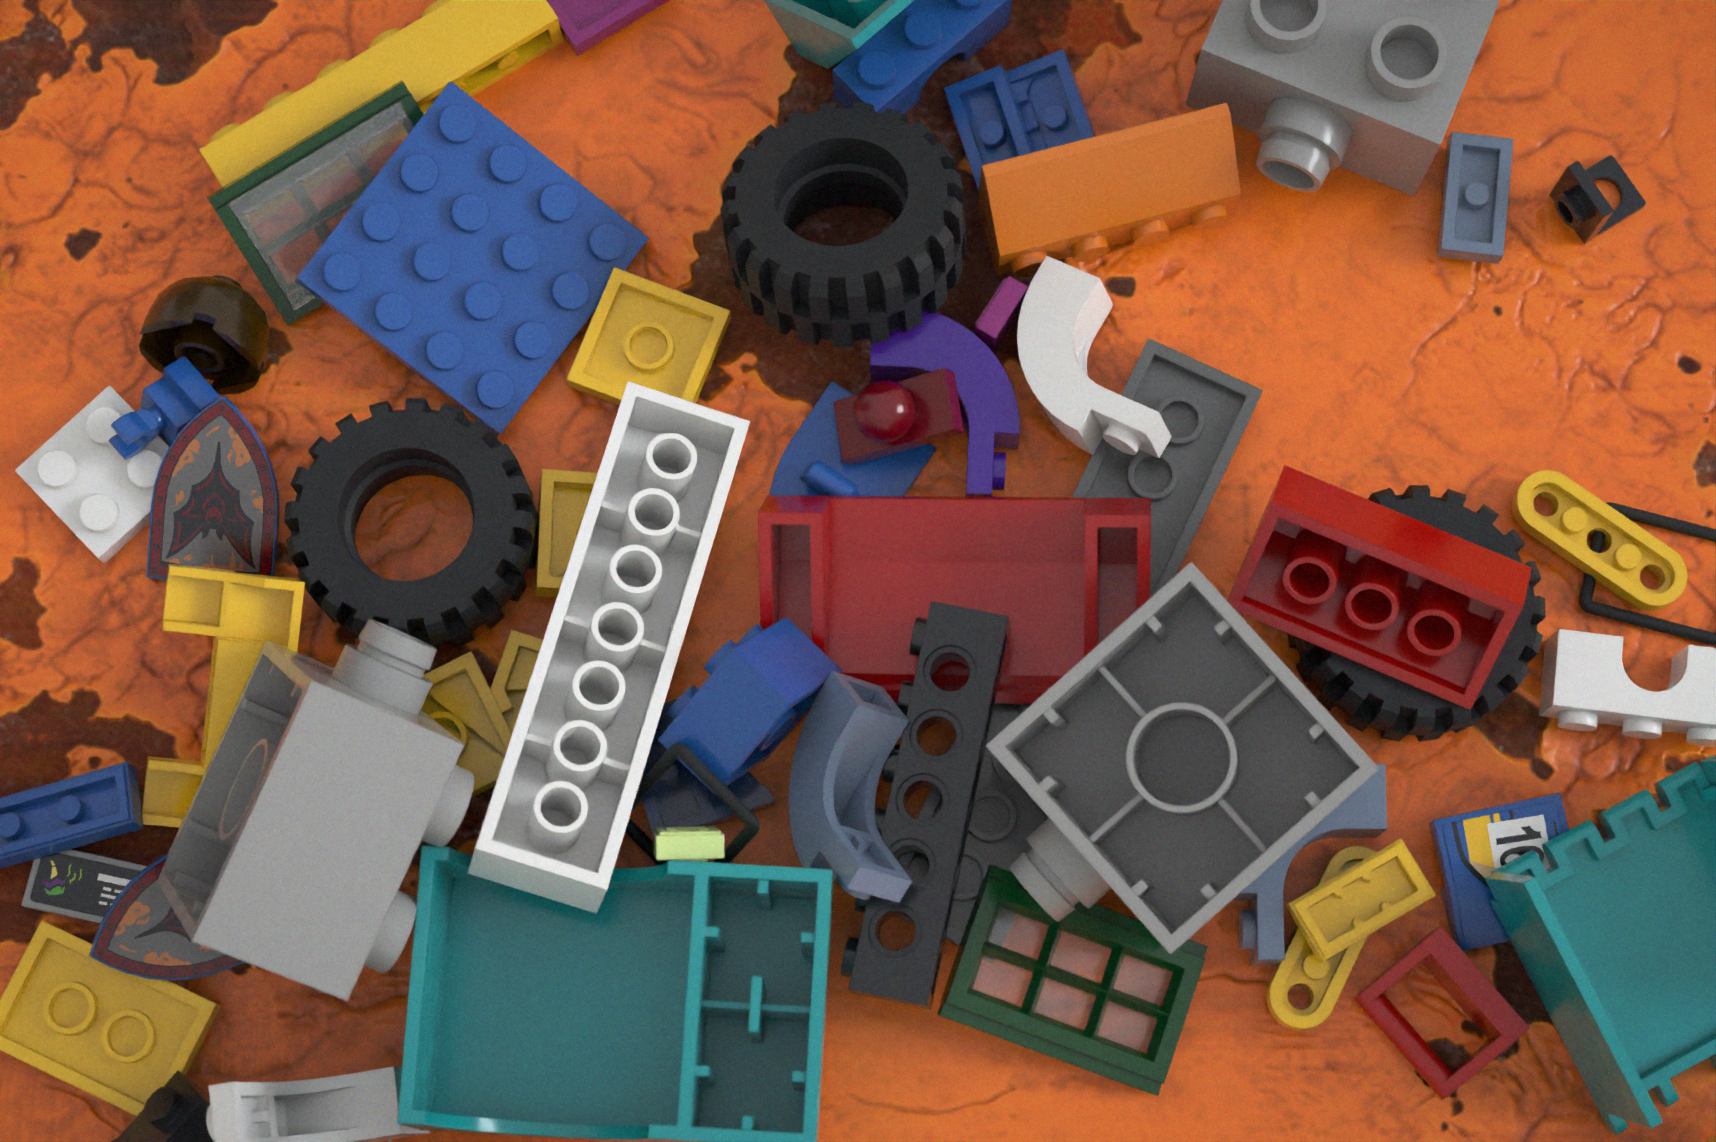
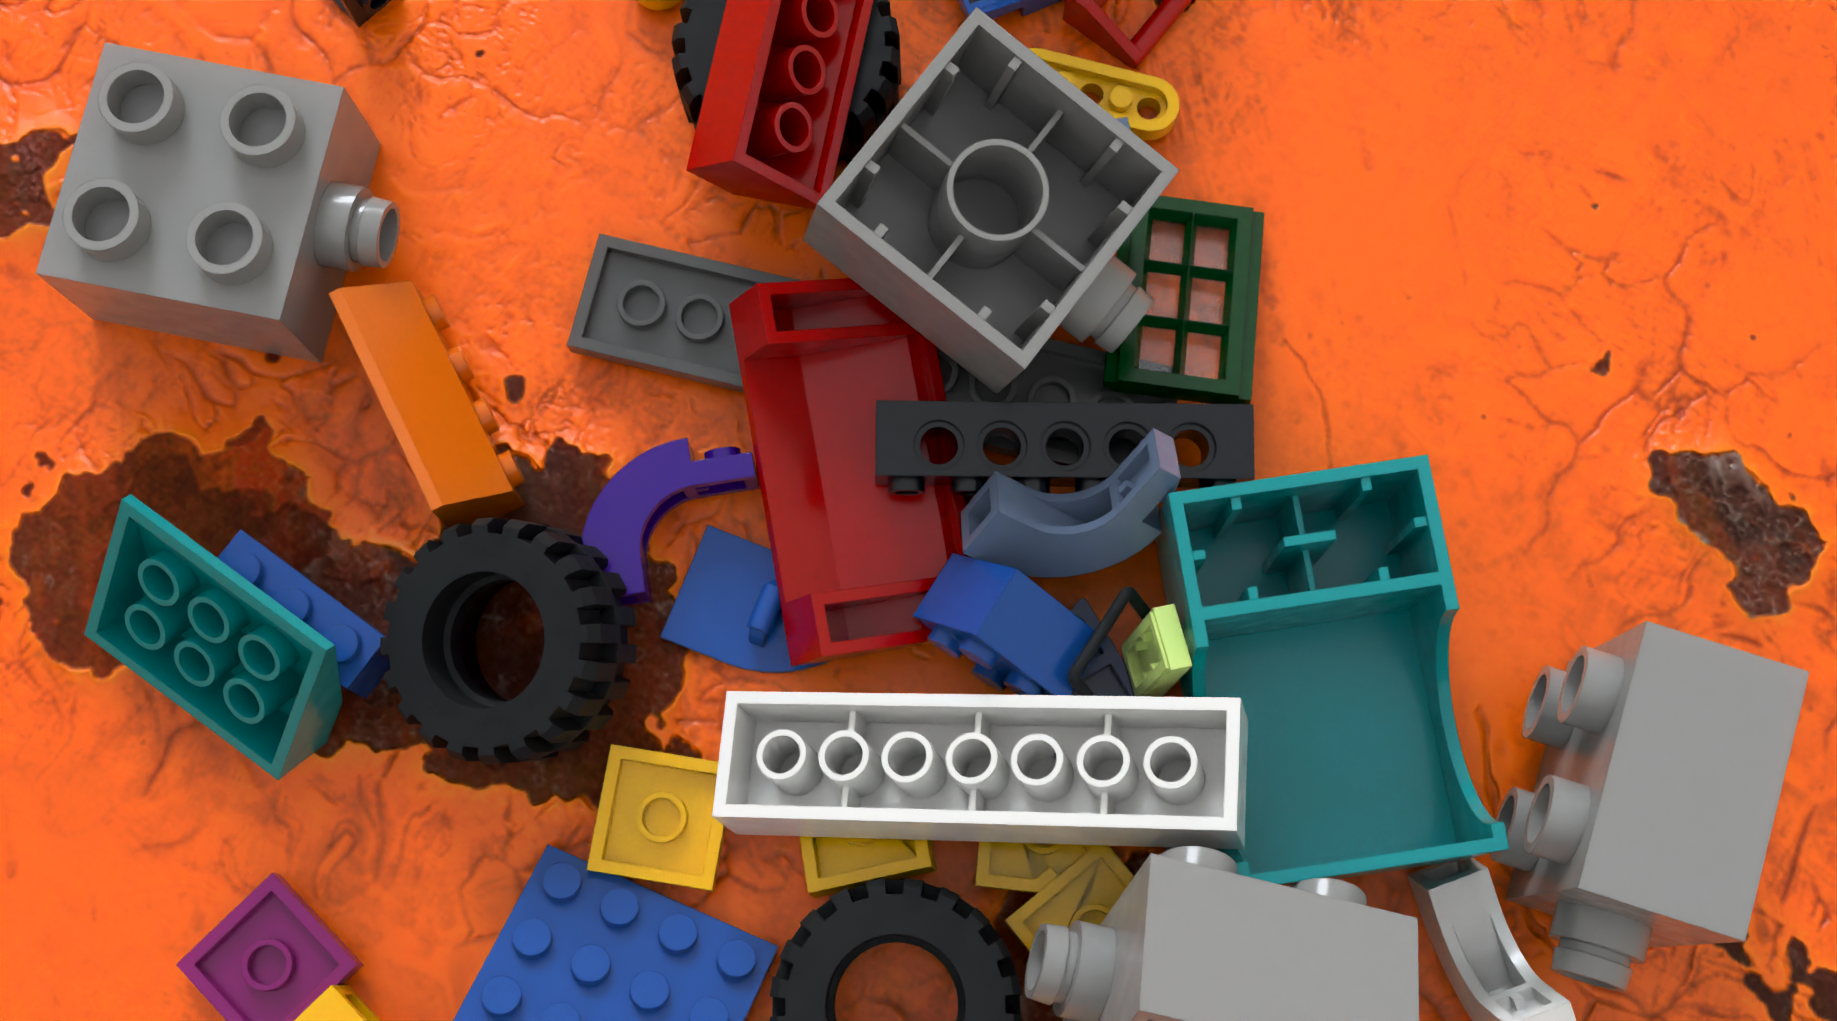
camera: 100 degrees left, 0 degrees up
dark red tile [833,368,964,465] -> none
blue slope [944,49,1096,191] -> none
magenta tile [974,276,1028,353] -> none
white arch [1017,255,1172,458] -> none
yellow plate [1286,839,1436,963] -> none
sand blue plate [1437,132,1514,264] -> none

